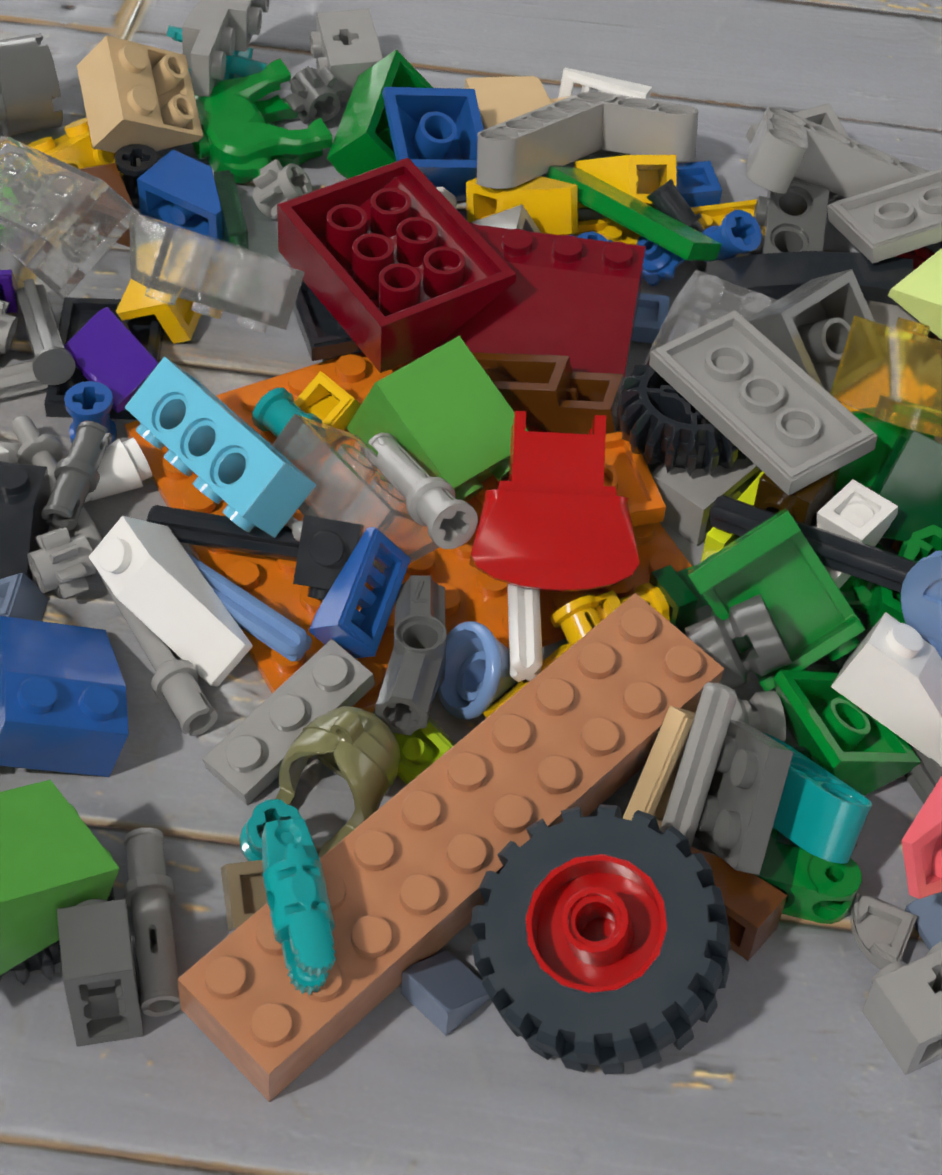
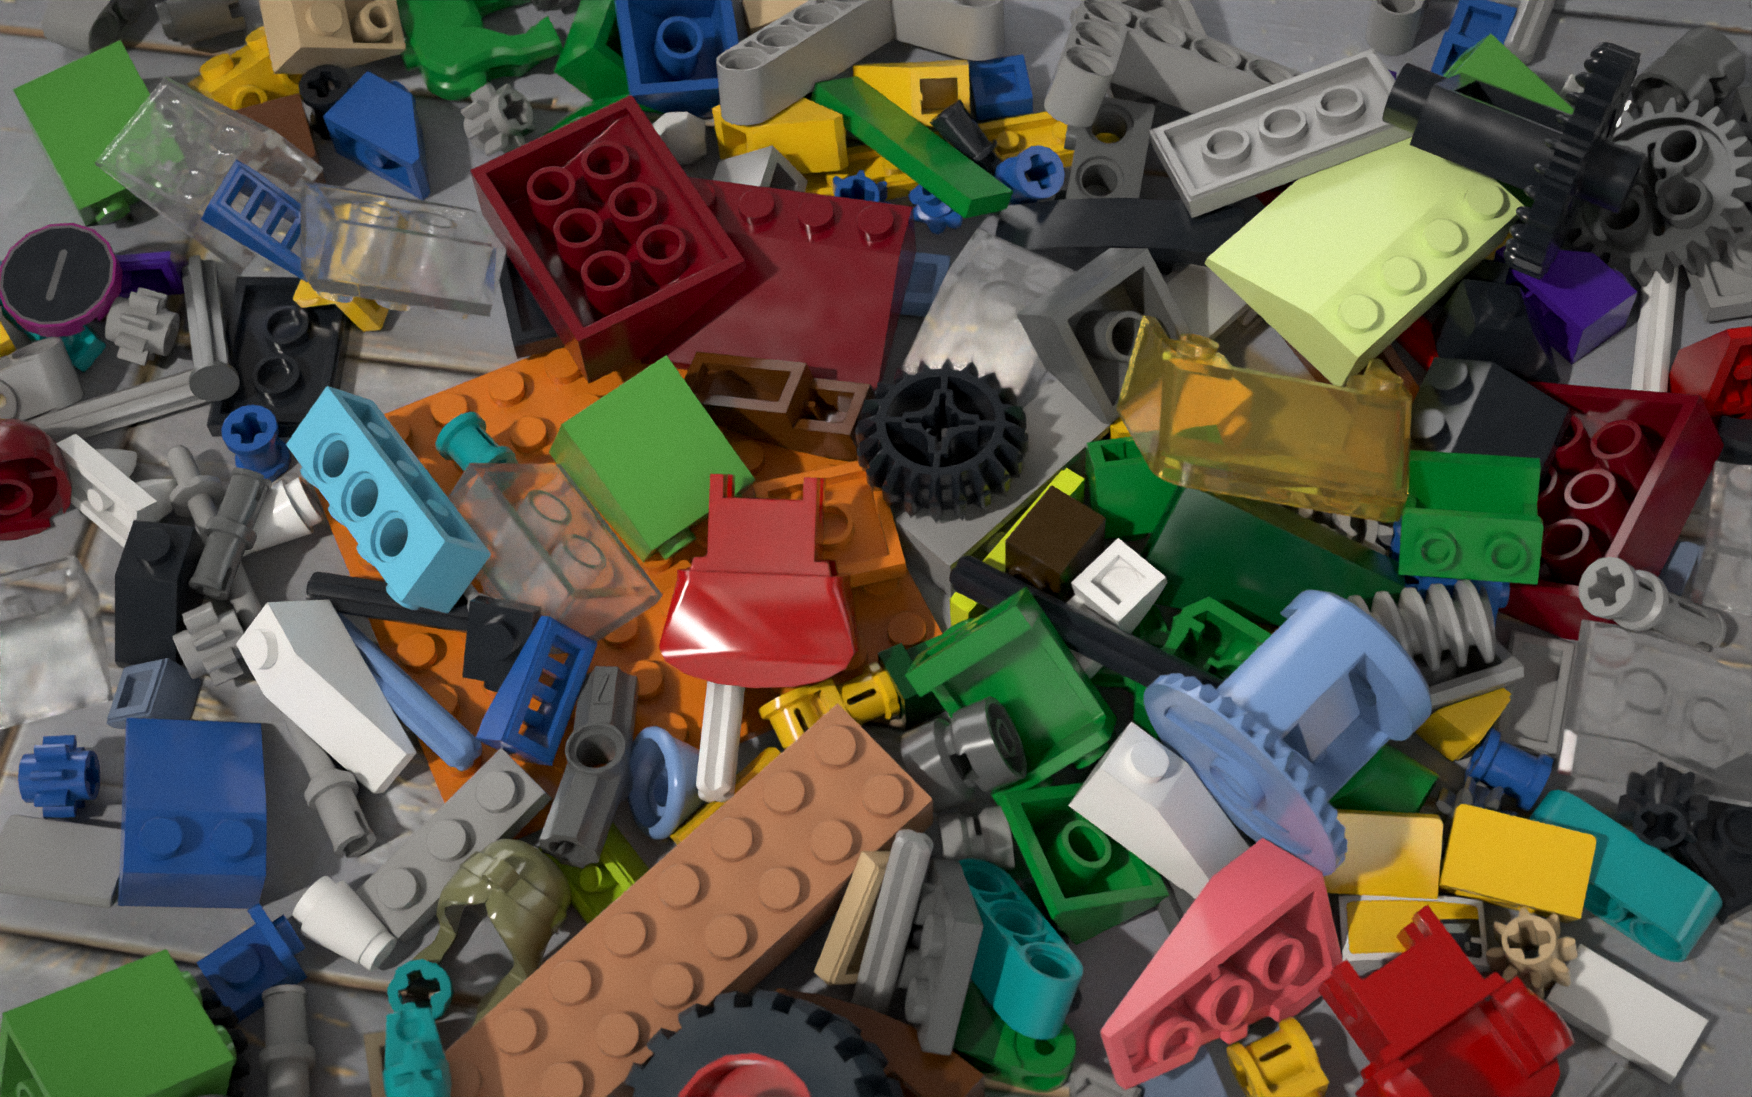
camera: 10 degrees right, 10 degrees up
dark purple slope [64,307,158,413] -> none
clear green tile [213,170,249,272] -> none
yellow slope [294,371,361,442] -> none
light grey pin [365,433,478,549] -> none
light grey tile [649,310,877,496] -> none
none -> blue bracket [196,903,307,1023]
none -> blue slope [201,159,337,282]
none -> white cone [292,876,397,972]

